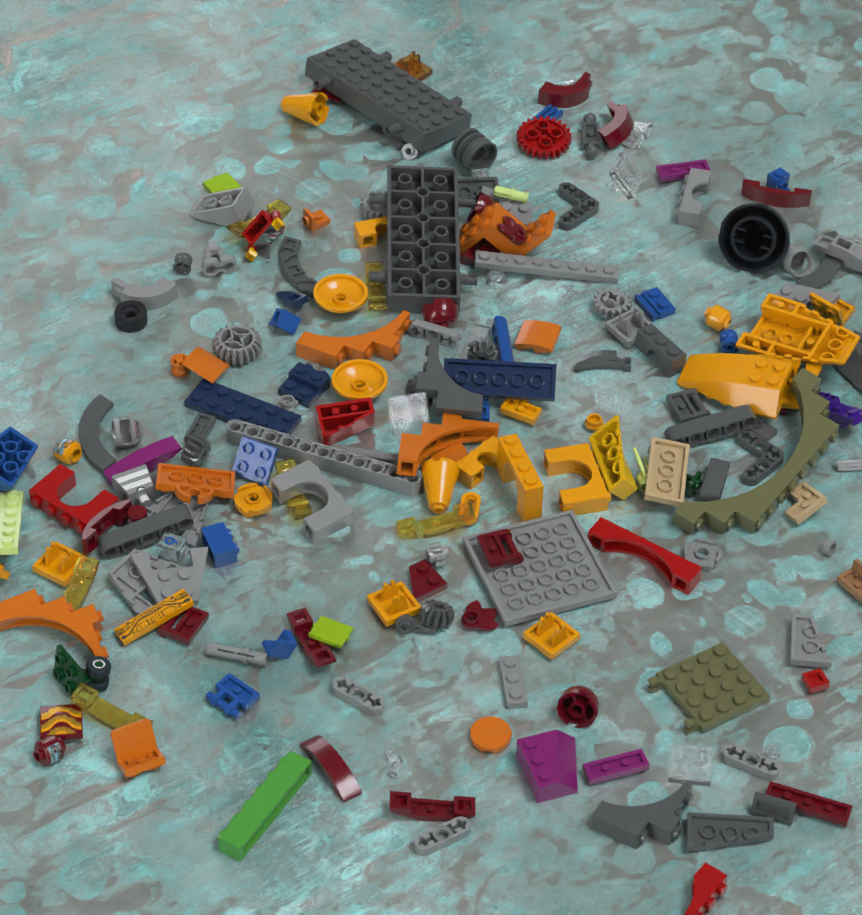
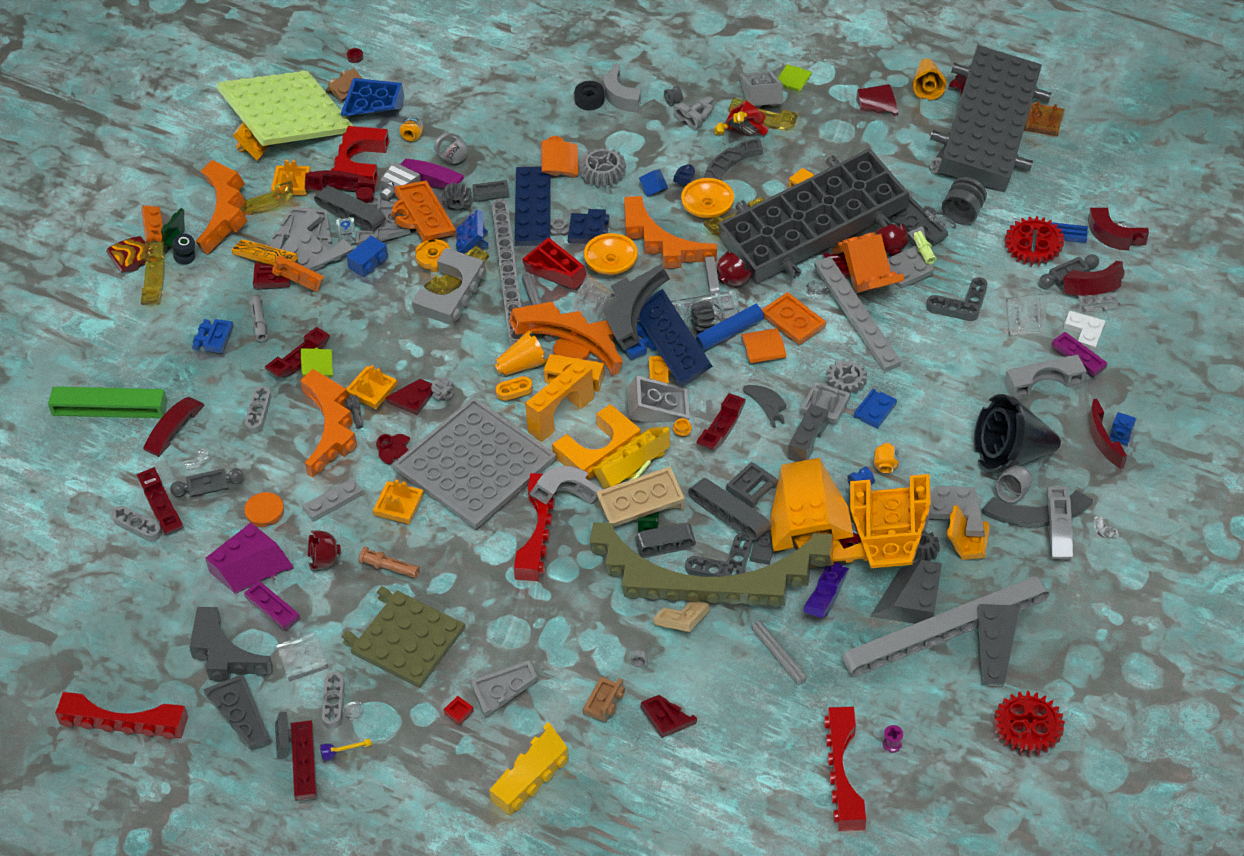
camera: 65 degrees right, 5 degrees up
dark red head [33,735,66,766] -> none
dark grey tile [79,394,117,474] -> none
orange bracket [110,718,166,778] -> none
blue panel [262,629,298,659] -> none
orange bracket [302,208,330,232] -> none
clear yellow slope [396,501,475,539] -> none
dark grey gear [420,599,455,630] -> none
dark red plate [477,529,524,569] -> none
dark red plate [497,216,527,245] -> none
light grey tile [683,538,722,572] -> none
none -> orange plate [141,205,163,243]
none -> dark grey plate [170,468,244,496]
none -> orange plate [272,256,324,292]
none -> orange arch [300,369,357,478]
none -> hinge [320,738,372,762]
none -> nougat pin [359,546,420,579]
none -> light grey arch [530,466,601,504]
none -> light grey slope [627,375,690,423]
none -> dark red slope [696,393,746,450]
none -> orange plate [762,292,826,345]
none -> dark red slope [856,84,898,116]
none -> white plate [1064,311,1106,351]

